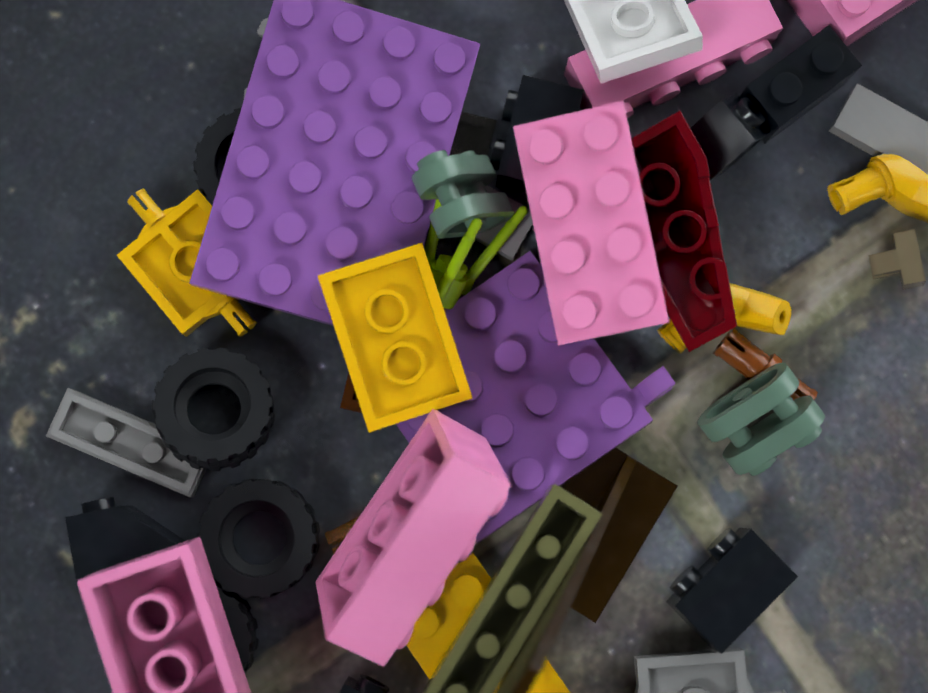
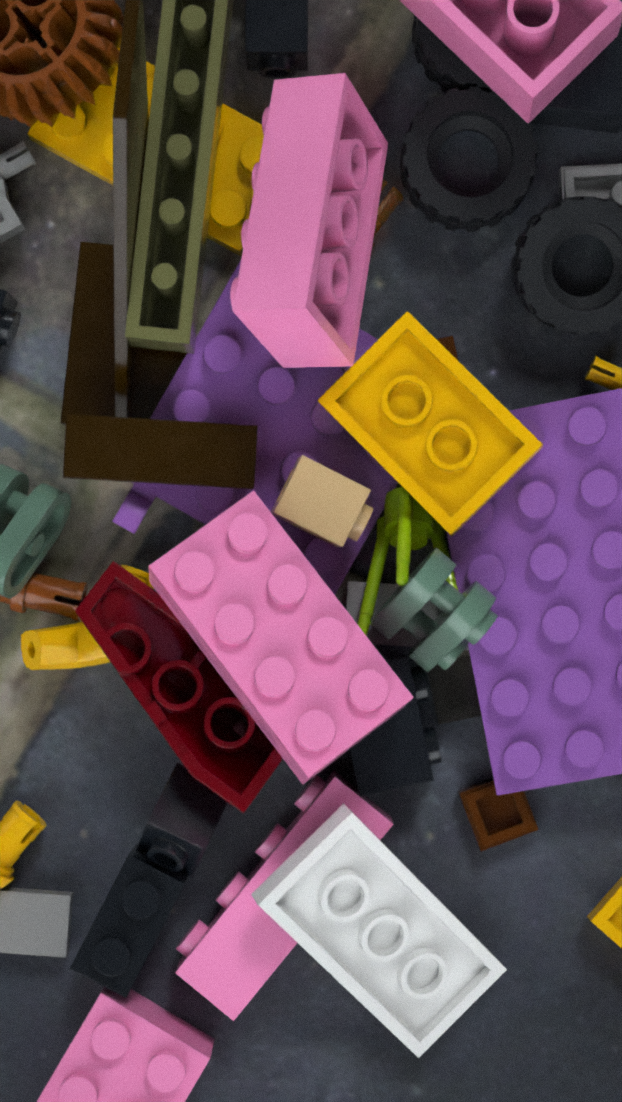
camera: 160 degrees right, 5 degrees up
none -> dark brown tile [63,414,258,490]
none -> tan brick [271,455,373,547]
none -> reddish brown tile [458,778,539,851]

